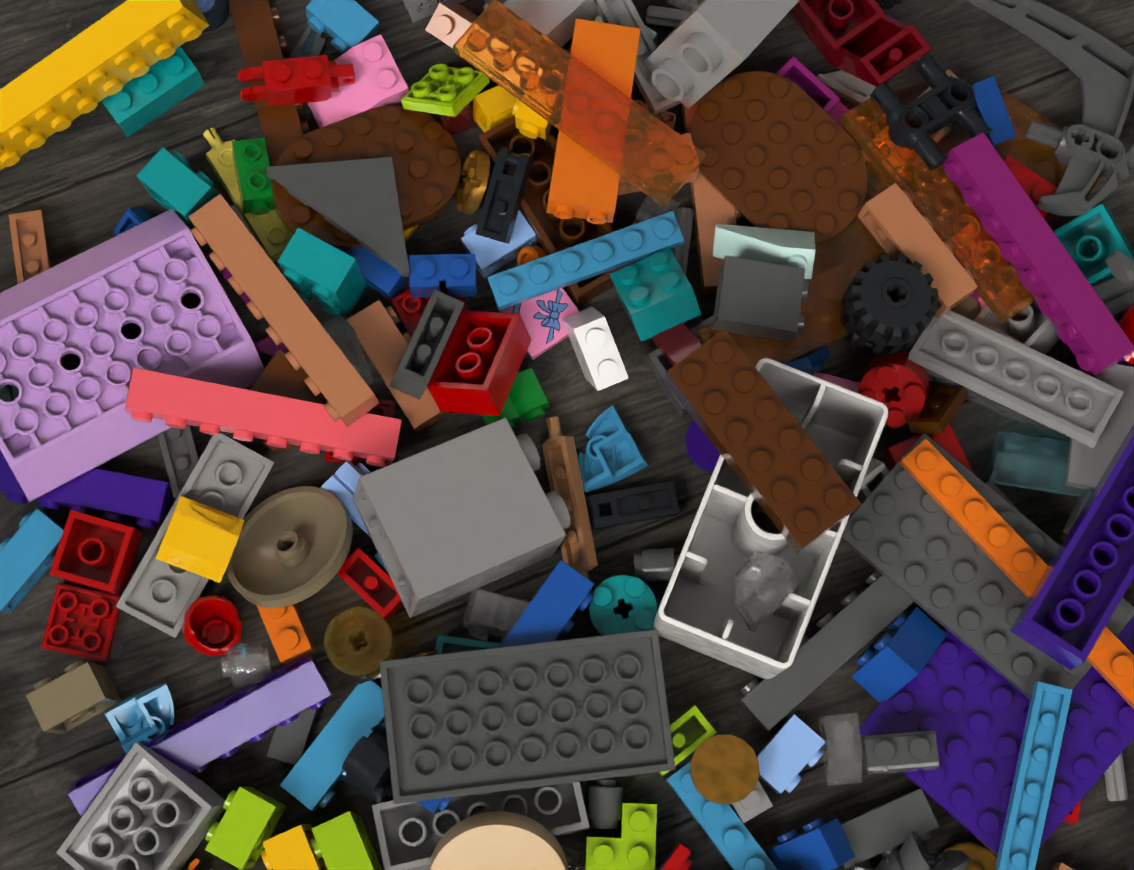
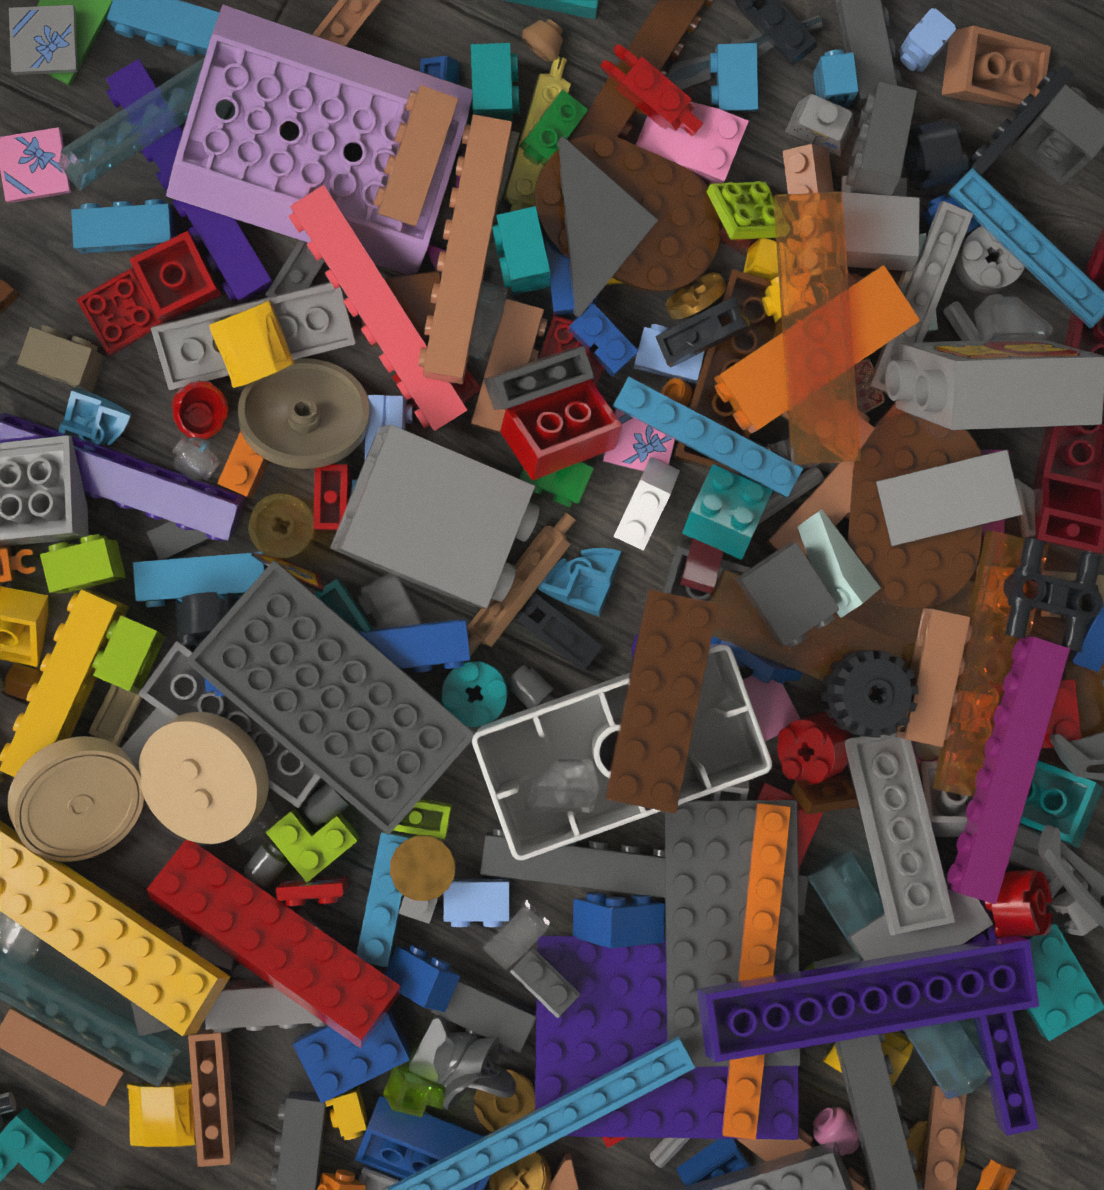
camera: 45 degrees right, 10 degrees up
none -> nougat brick [373,85,459,227]
none -> medium nougat cone [522,19,564,62]
none -> light grey tile [876,450,1023,546]

